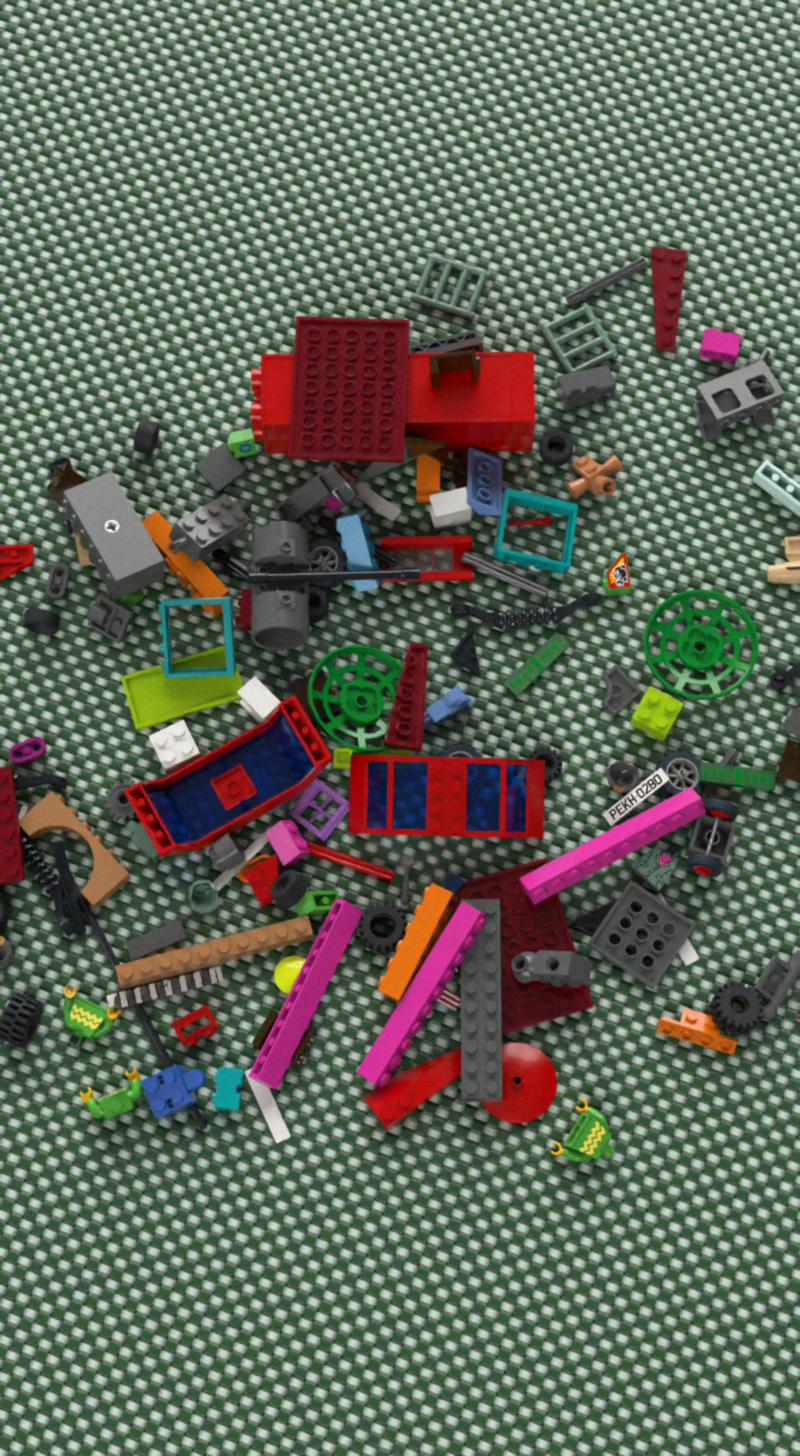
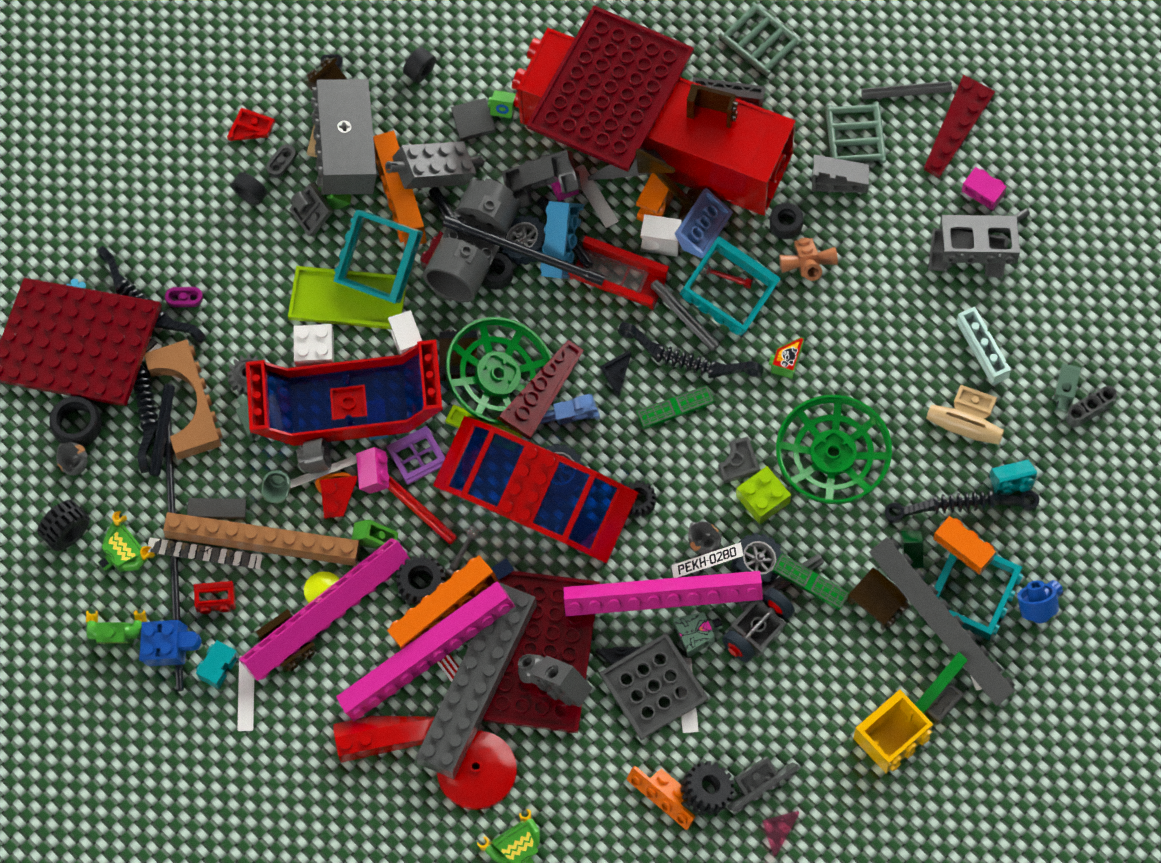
camera: 25 degrees right, 5 degrees down
black tyre [270,870,307,908] -> none

